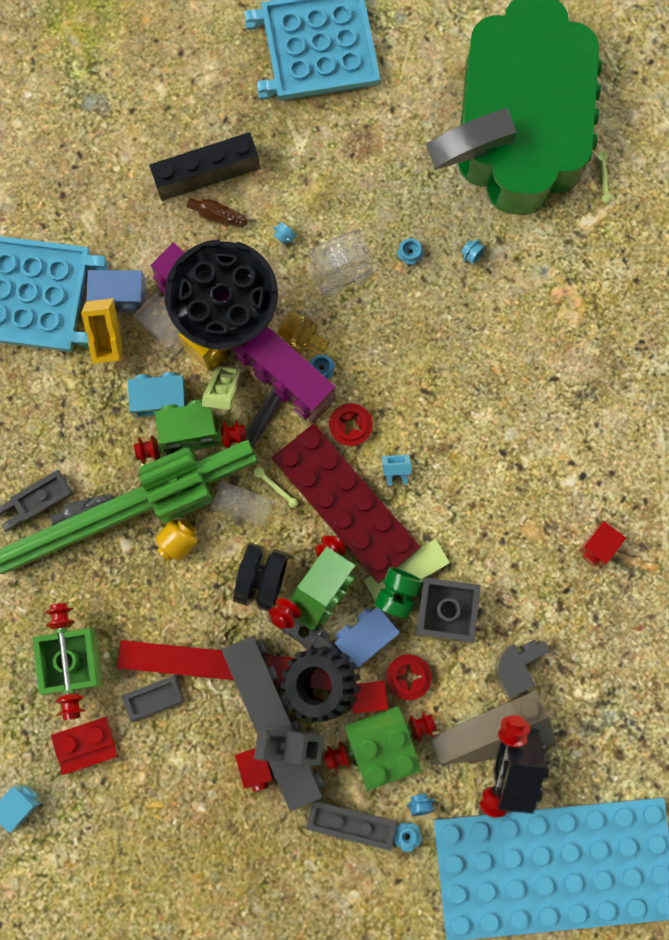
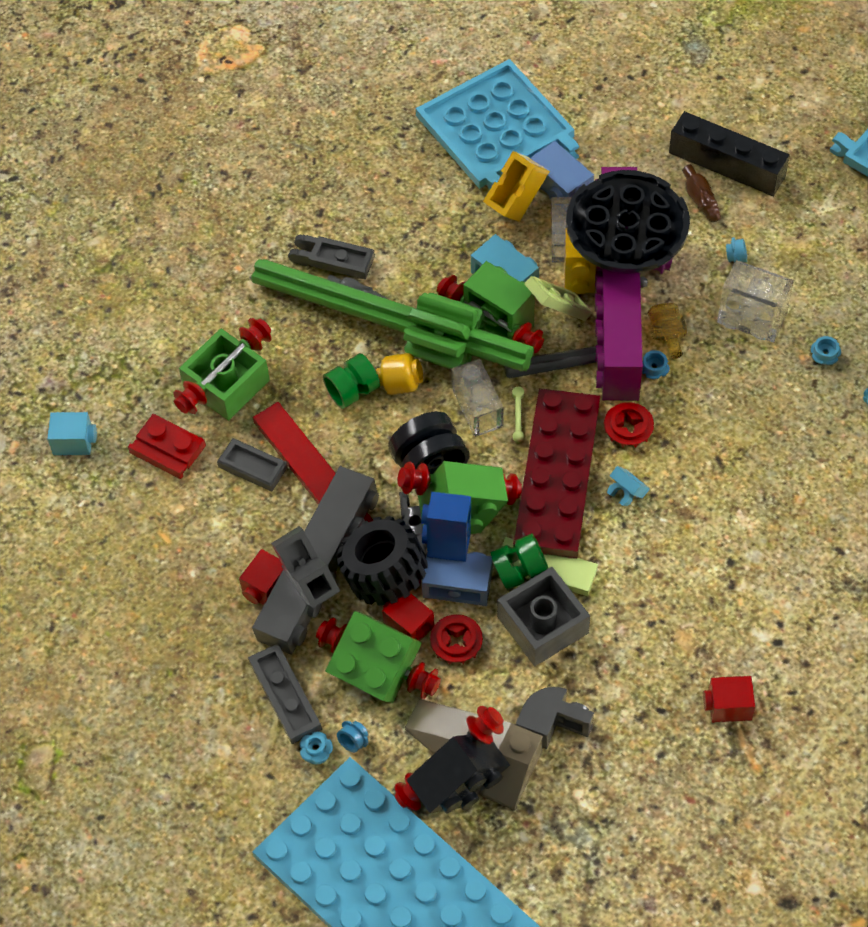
camera: 50 degrees right, 20 degrees down
none -> green wheel [323,353,381,409]
none -> blue brick [421,492,471,562]

